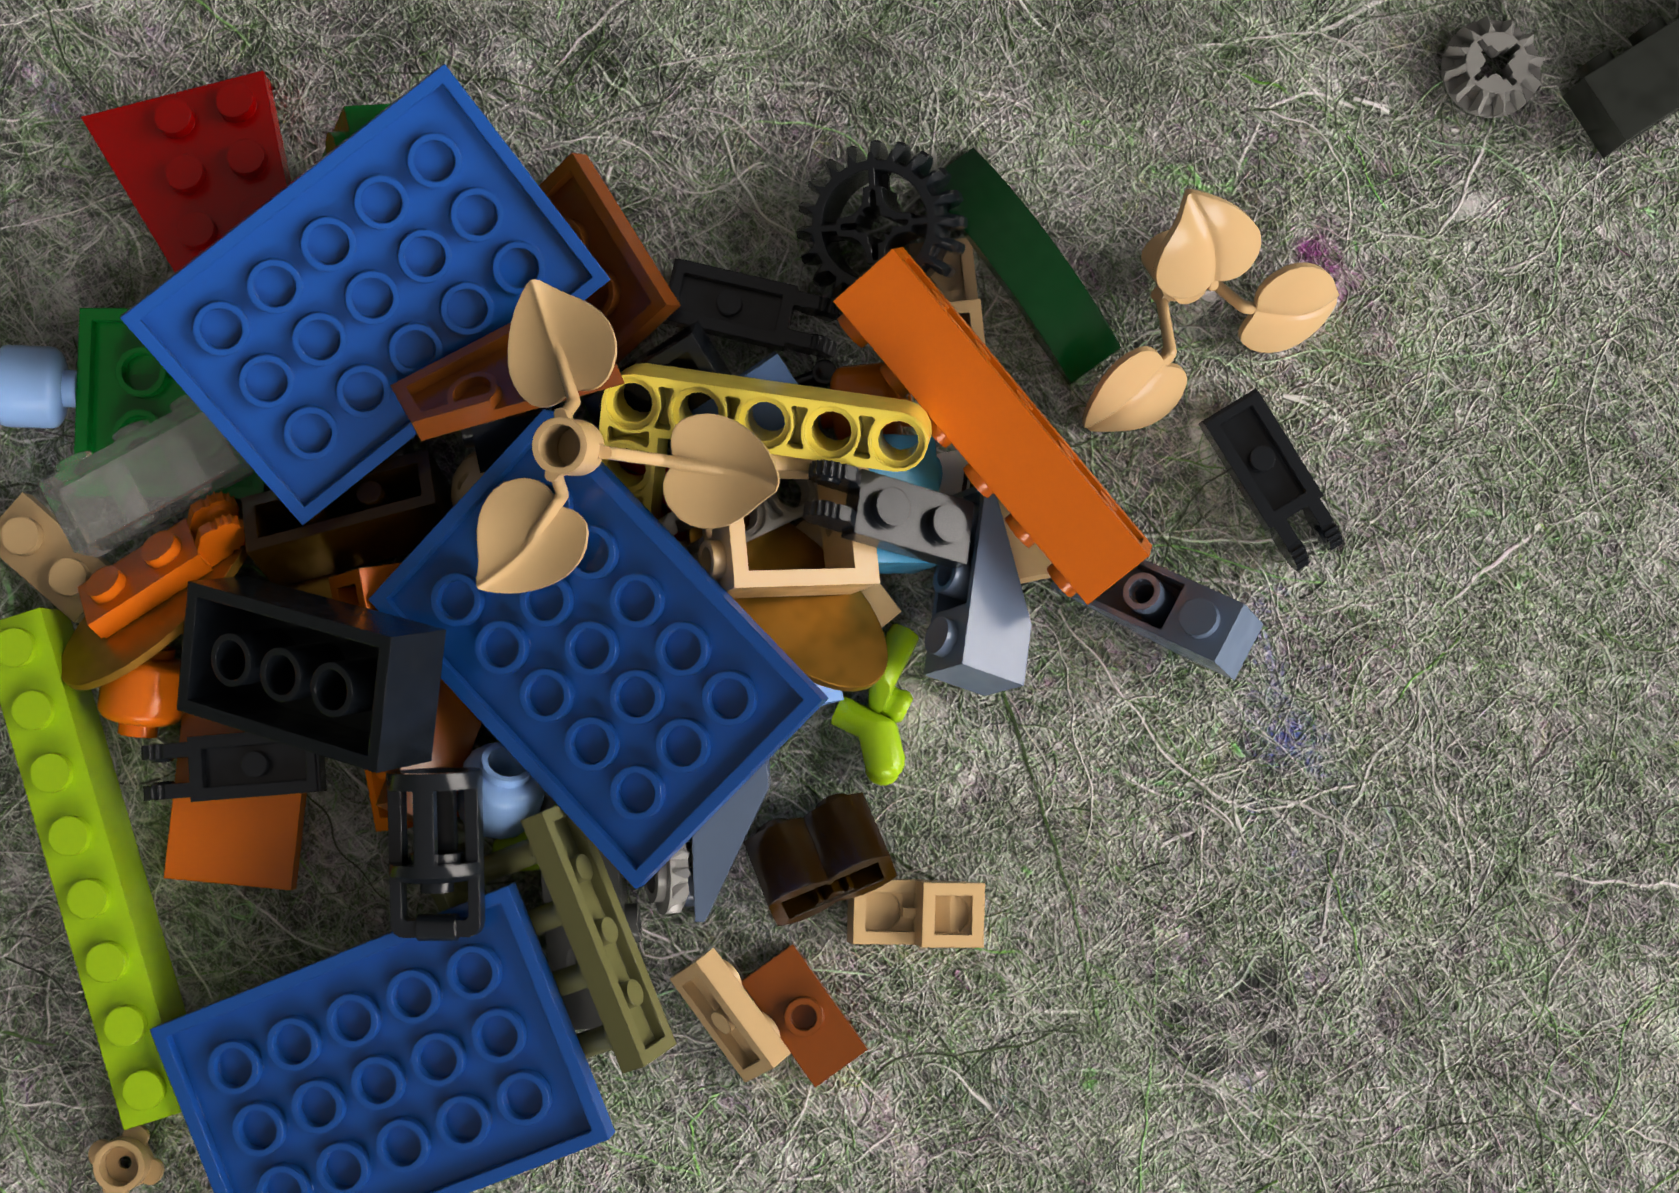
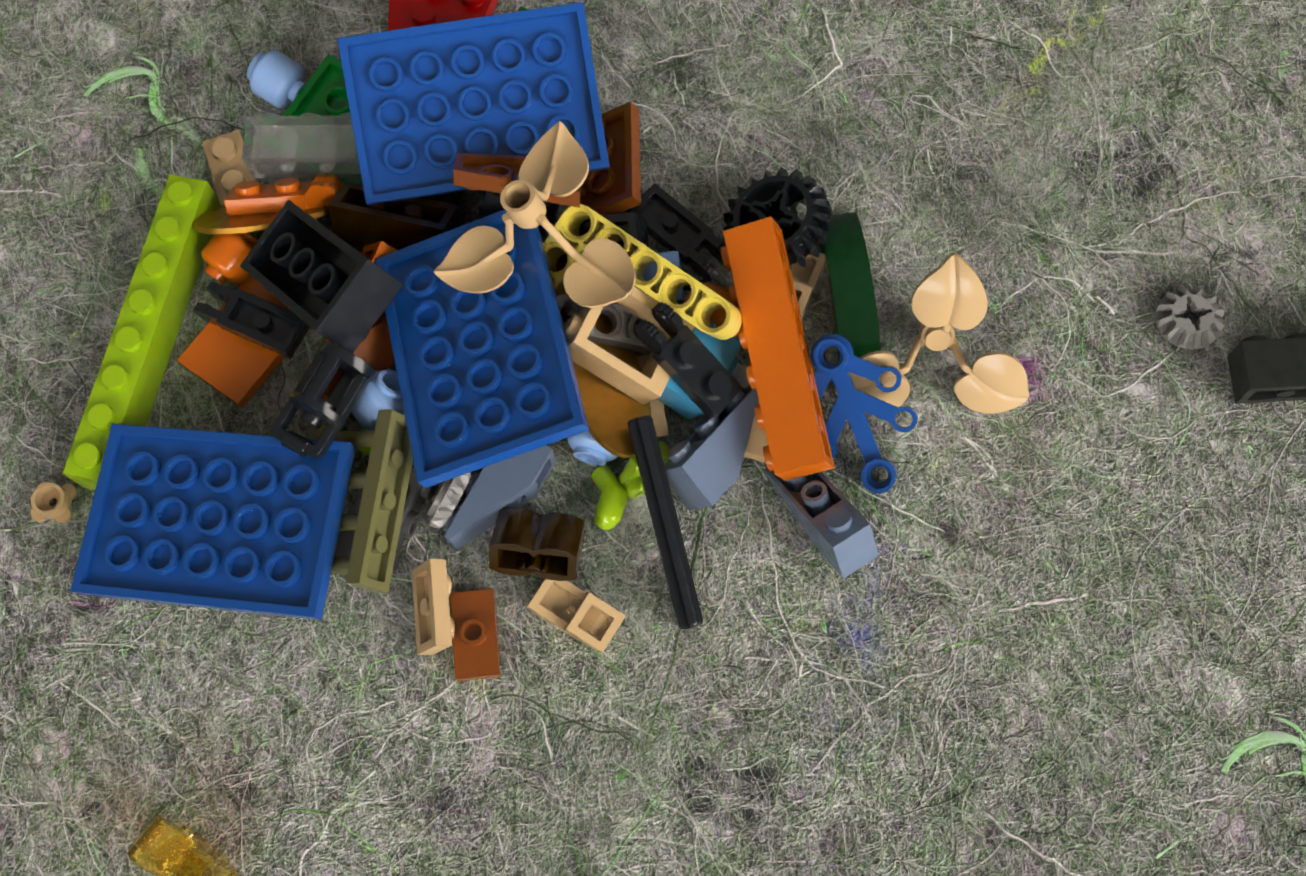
camera: 35 degrees right, 15 degrees down
black hinge [1198,388,1344,571] -> none
none -> black axle [628,416,703,629]
none -> blue plant [810,334,918,493]

